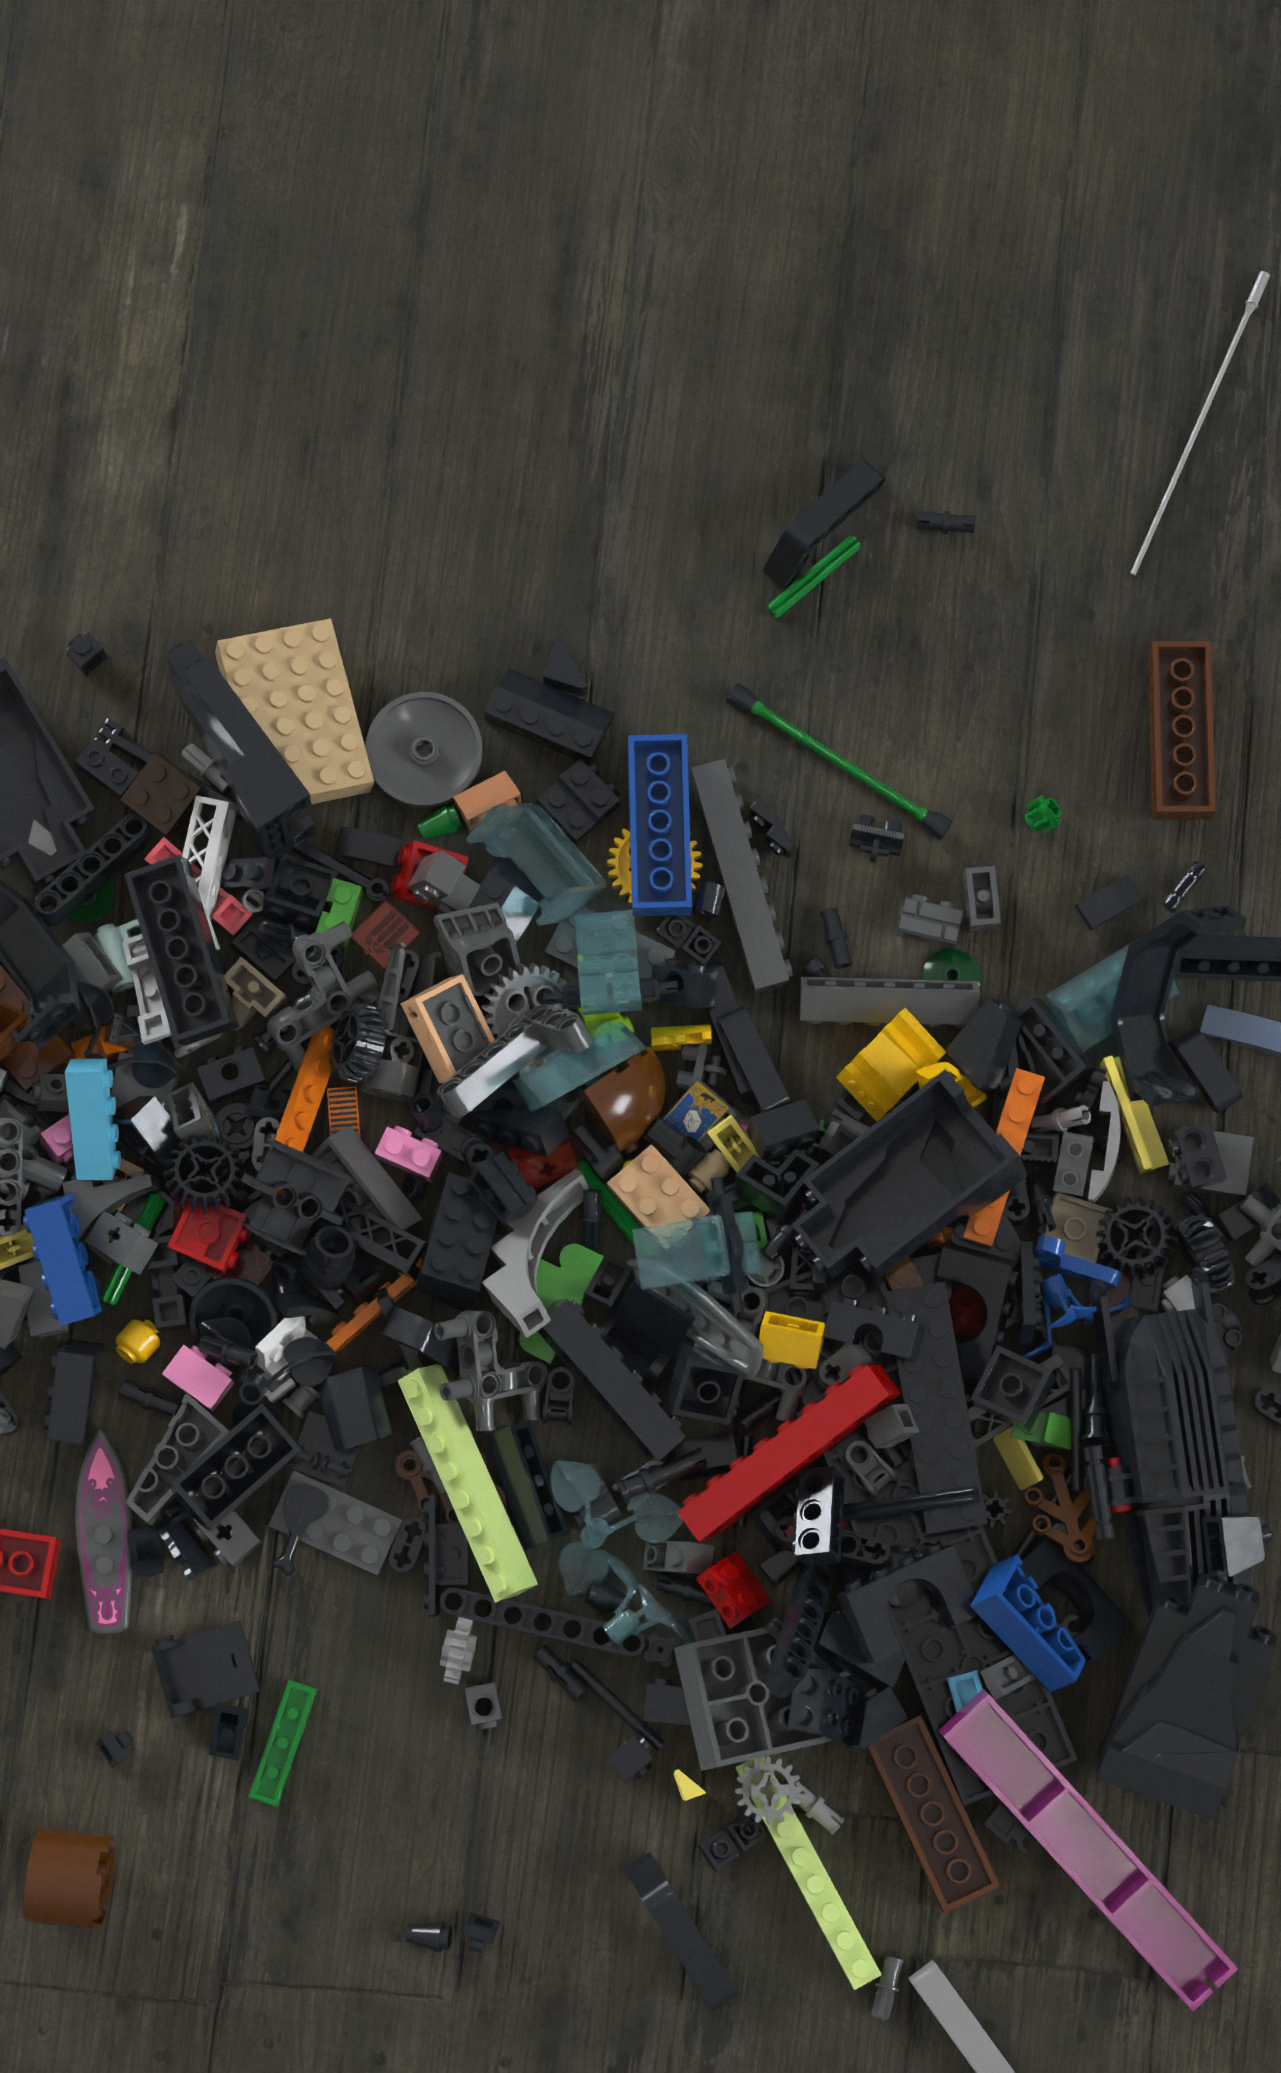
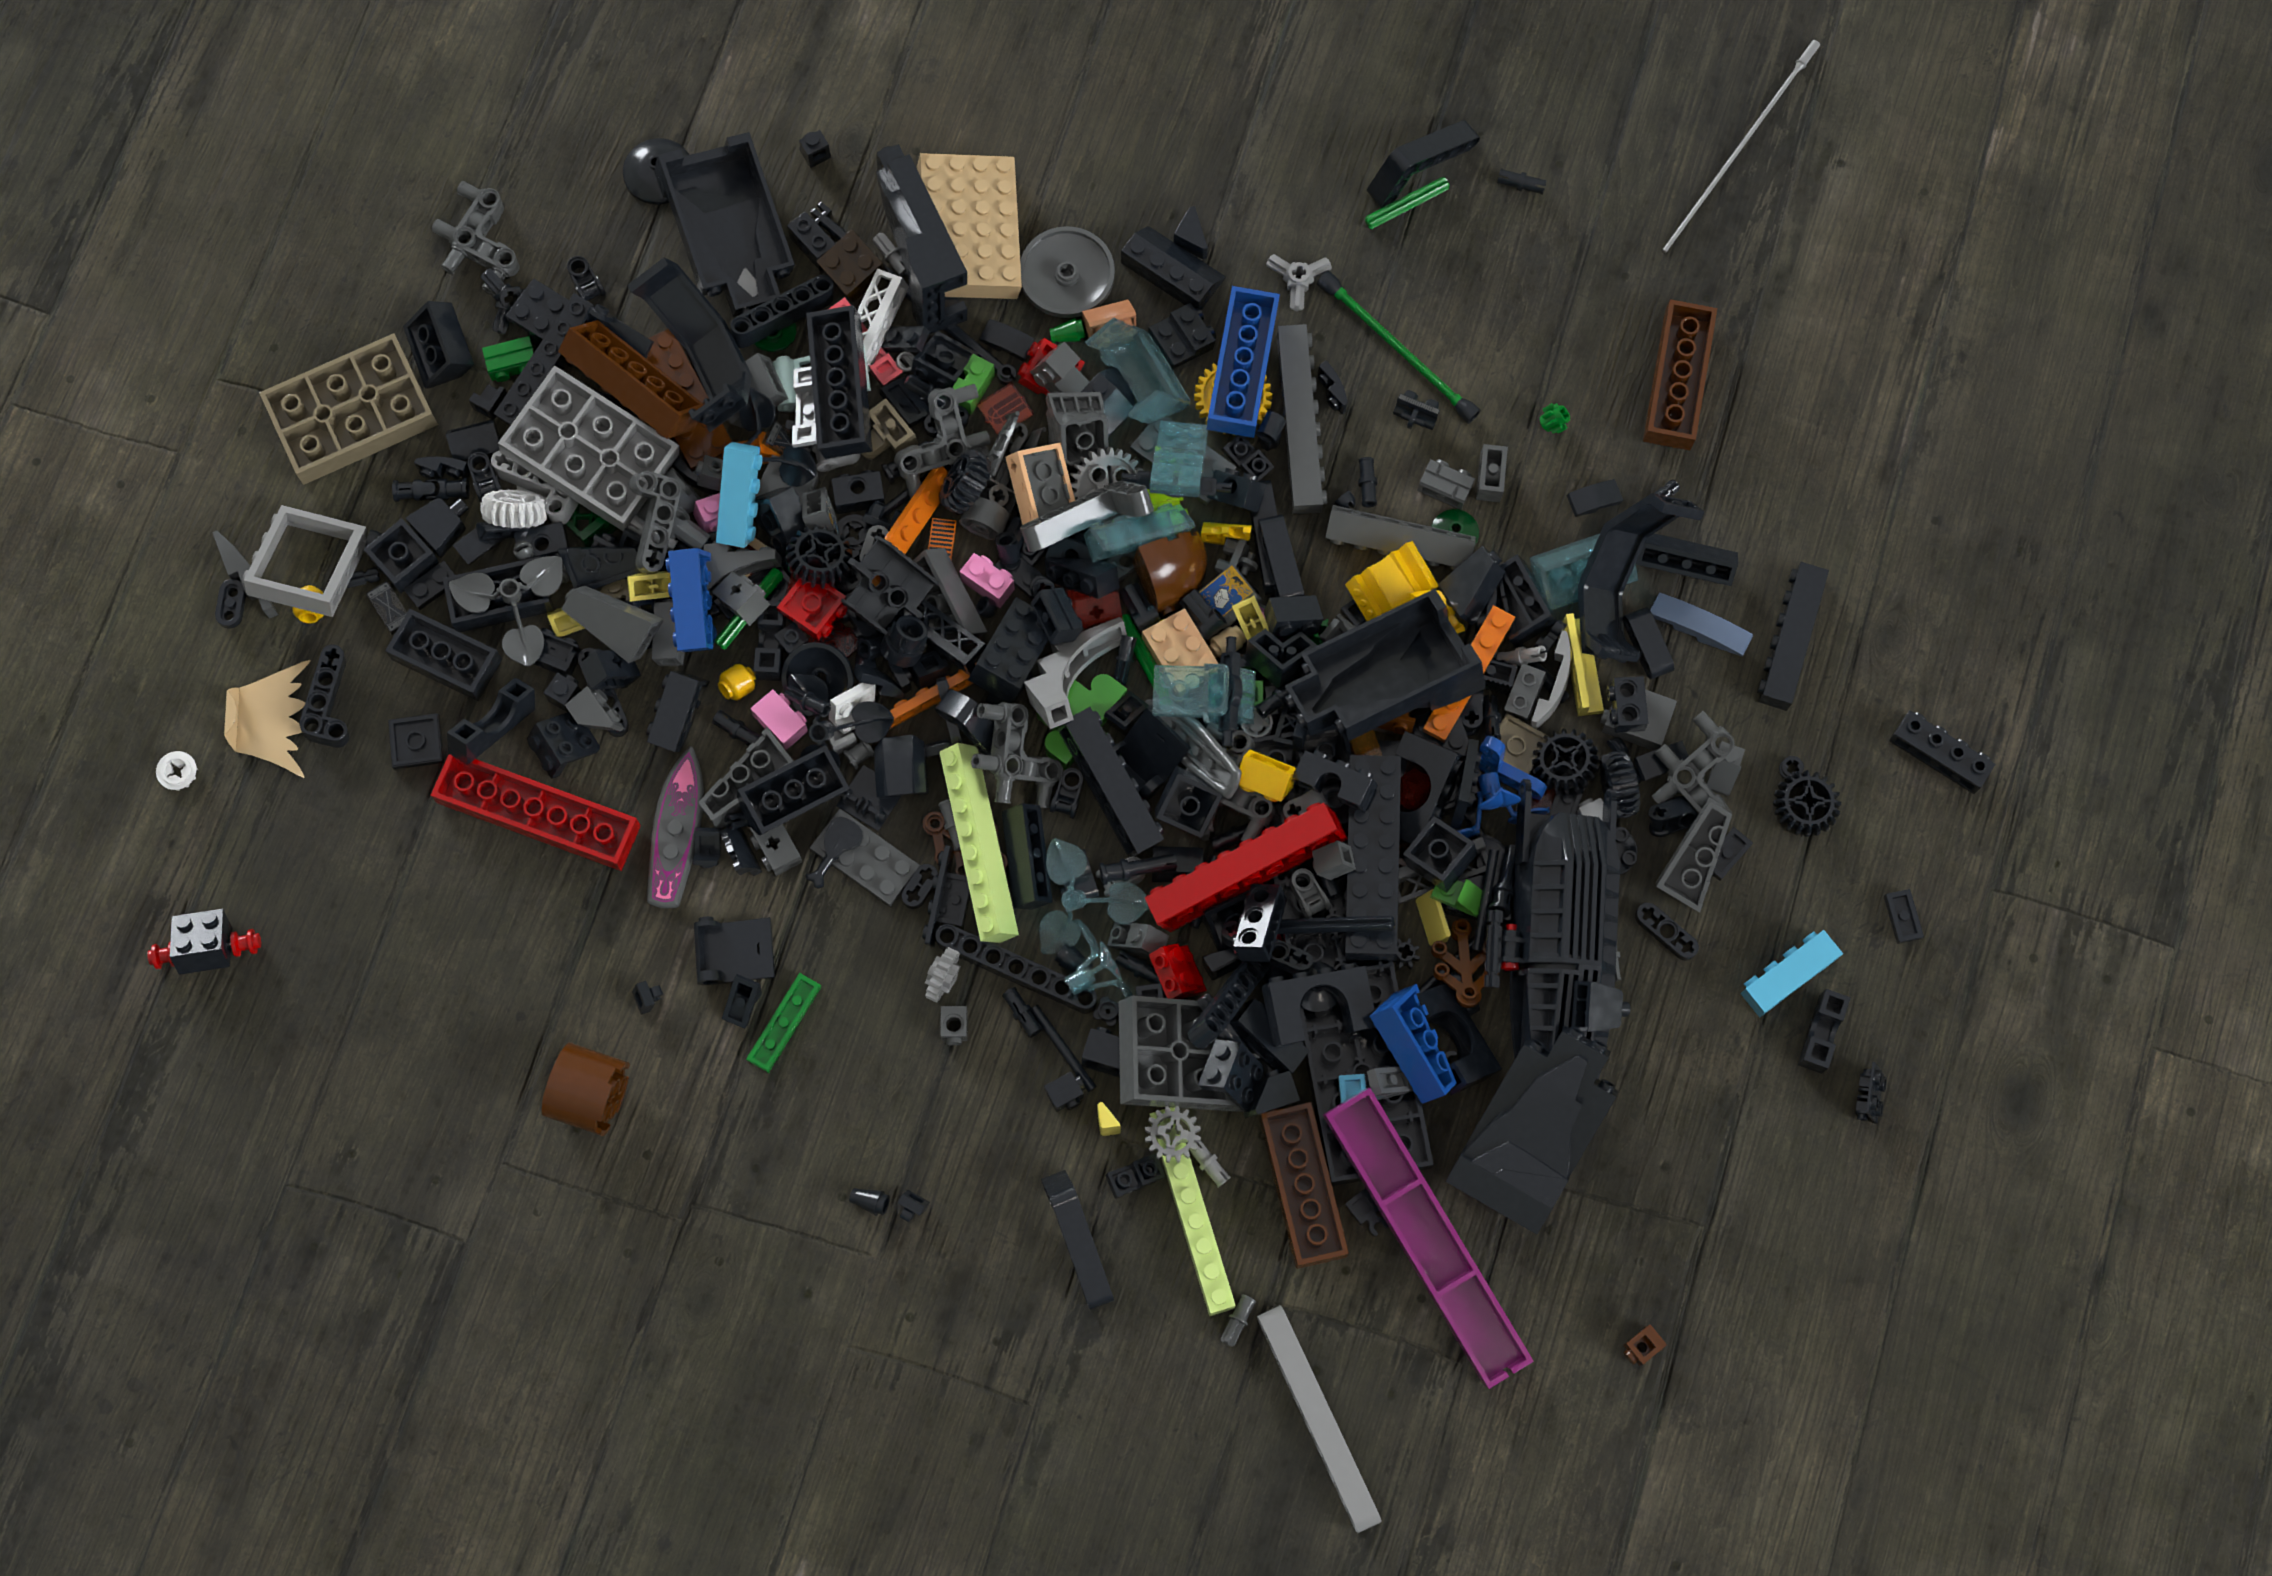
camera: 10 degrees right, 5 degrees down
none -> light grey bush [1266,254,1332,312]

